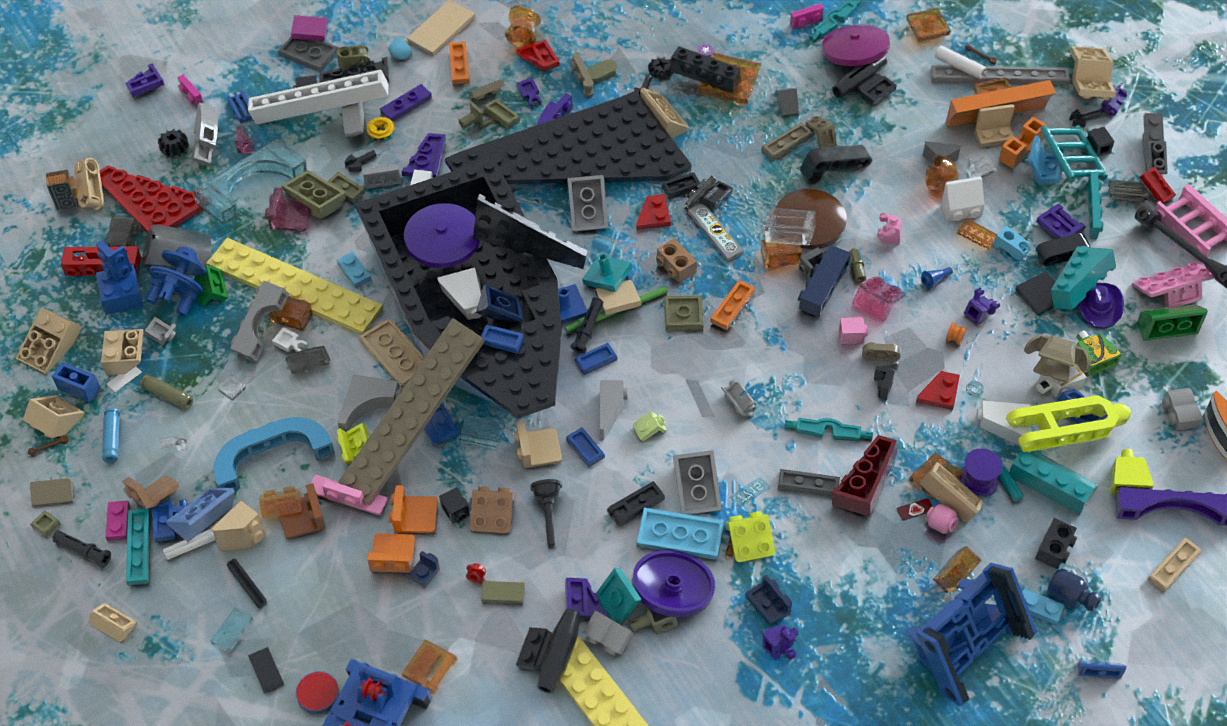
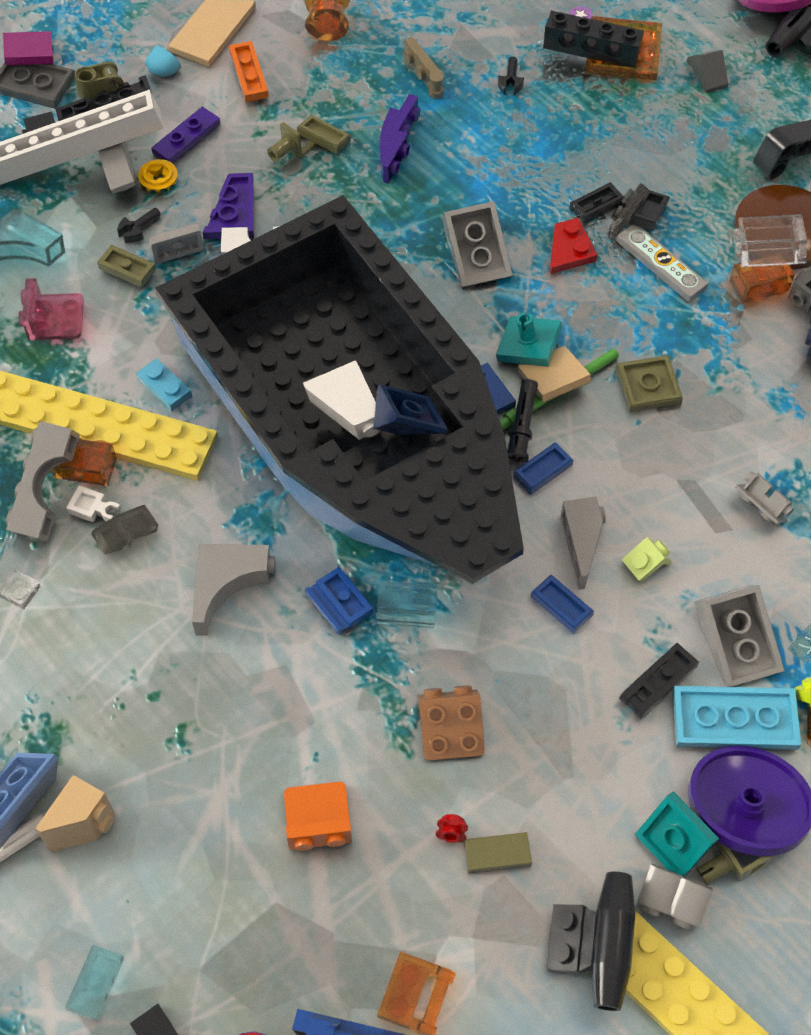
camera: 10 degrees left, 5 degrees up
dark azure arch [214,417,335,491] -> none
black axle [227,559,267,608] -> none
clear orange bracket [259,486,303,518] -> none
dark orange bracket [277,483,326,539] -> none
olive slope [281,170,346,218] -> none
bright pink bracket [310,475,388,516] -> none
neon yellow bracket [337,423,369,464] -> none
dark tan plate [338,318,485,505] -> none
tan tile [358,318,425,389] -> none
orange bracket [389,485,438,533] -> none
dark purple dish [404,204,480,268] -> none
dark blue bracket [408,551,440,588] -> none
black brick [439,487,470,524] -> none
black wing [445,90,692,184] -> none
dark tan plate [468,80,505,100] -> none
black wing [473,194,588,269] -> none
blue tile [481,325,524,353] -> none
tan bracket [514,422,562,468] -> none
red wing [516,39,560,71] -> none
dark purple plate [517,77,542,108] -> none
black piece [530,479,562,547] -> none
dark purple wing [565,578,607,620] -> none
olive tile [587,60,617,83] -> none
tan slope [640,88,690,138] -> none
black gear [648,56,673,79] -> none
medium nougat brick [656,238,697,283] -> none
orange plate [710,280,755,330] -> none
dark tan tile [761,122,813,161] -> none
dark tan bracket [805,116,837,148] -> none

